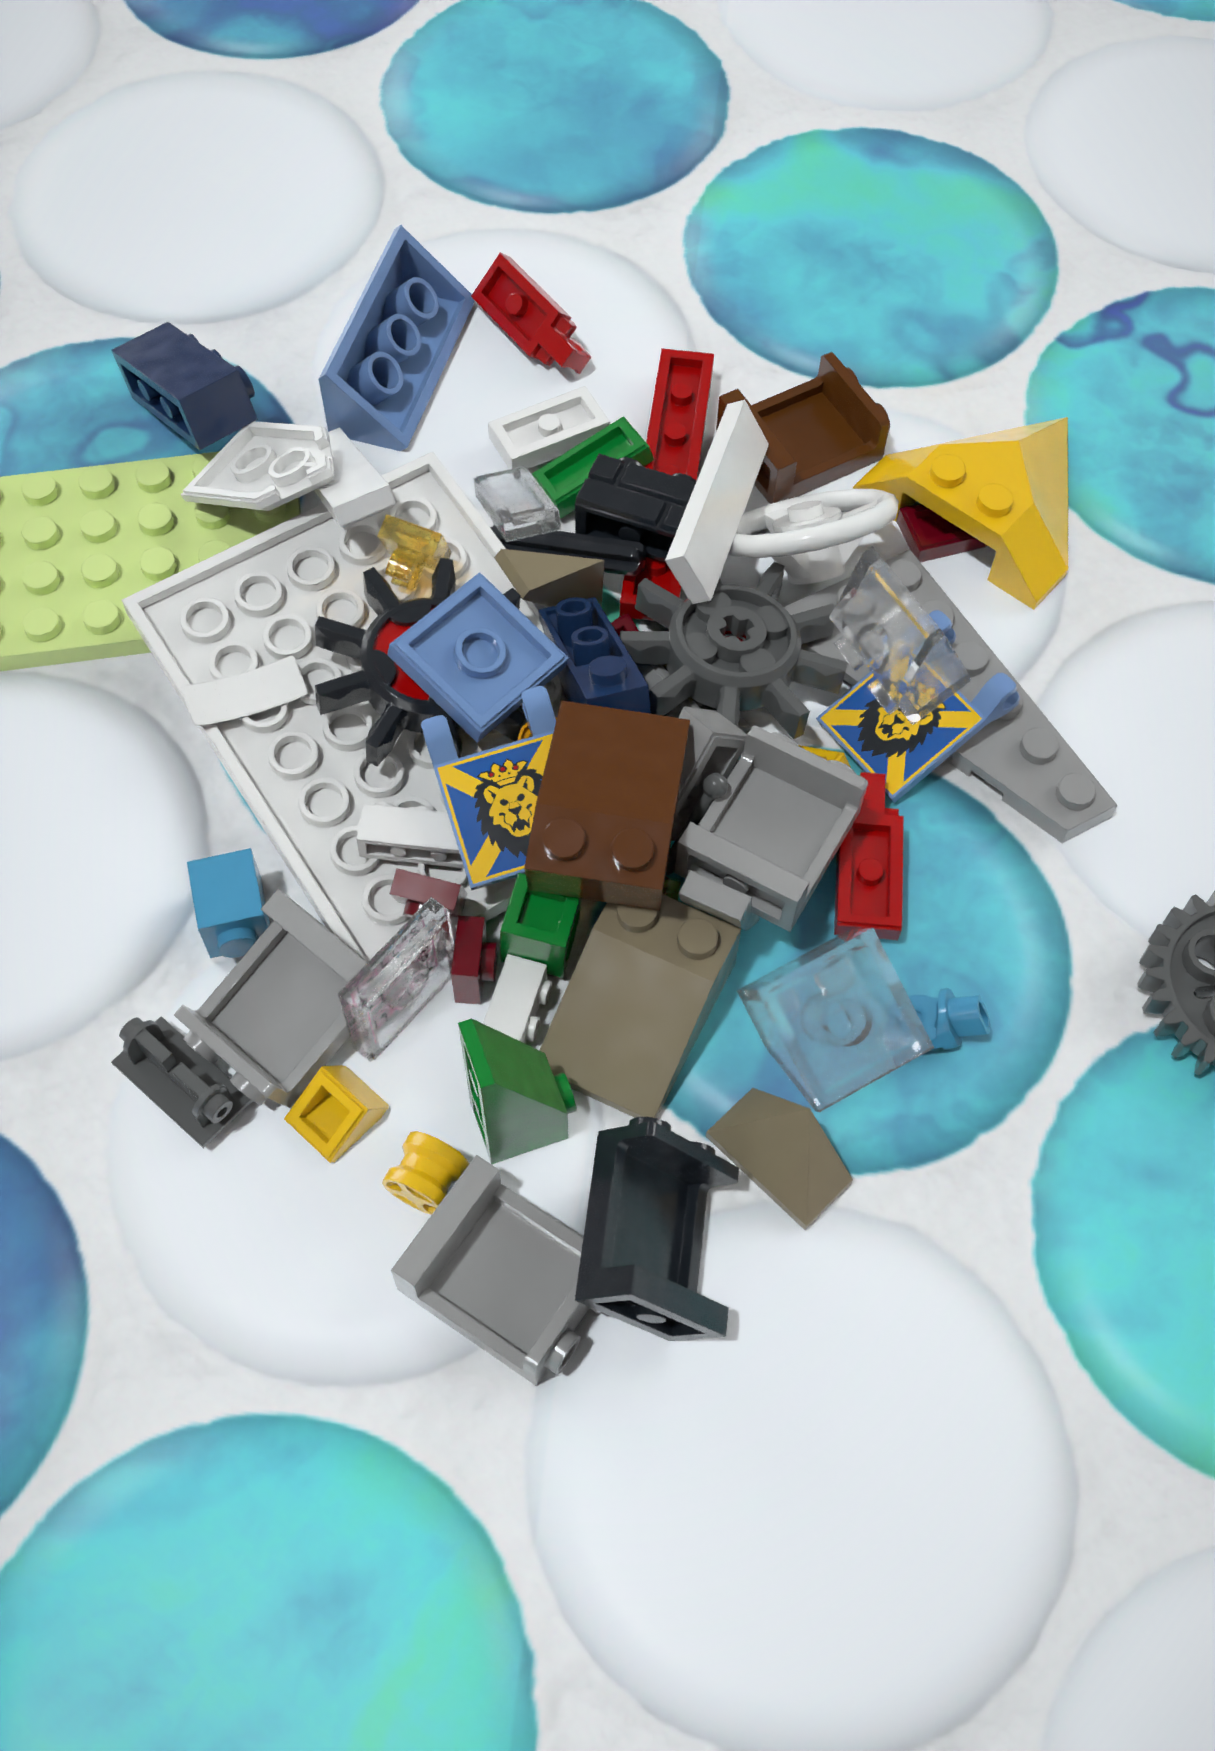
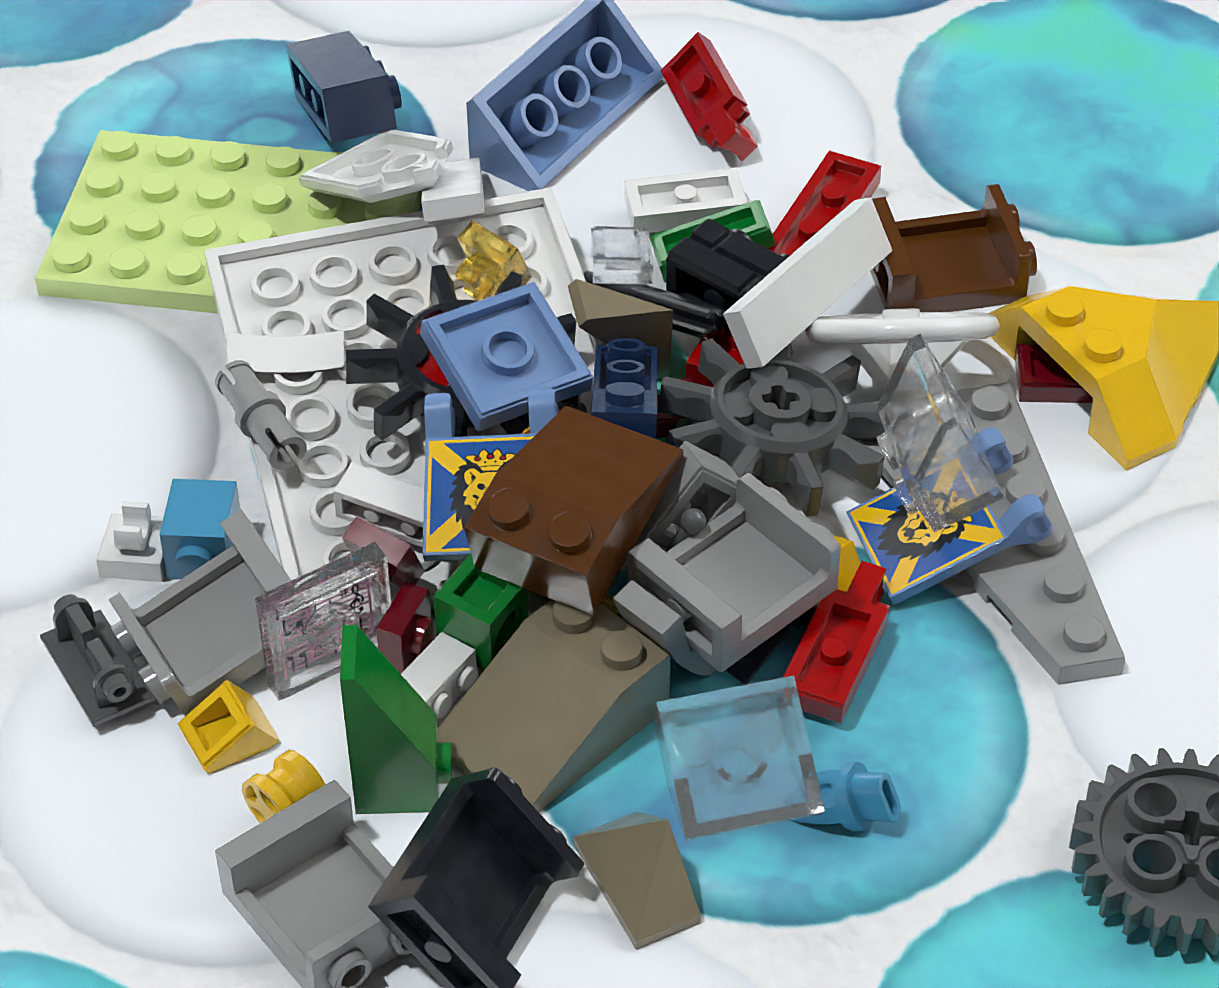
camera: 20 degrees right, 15 degrees down
none -> white tile [96,501,166,582]
none -> light grey pin [215,360,307,470]

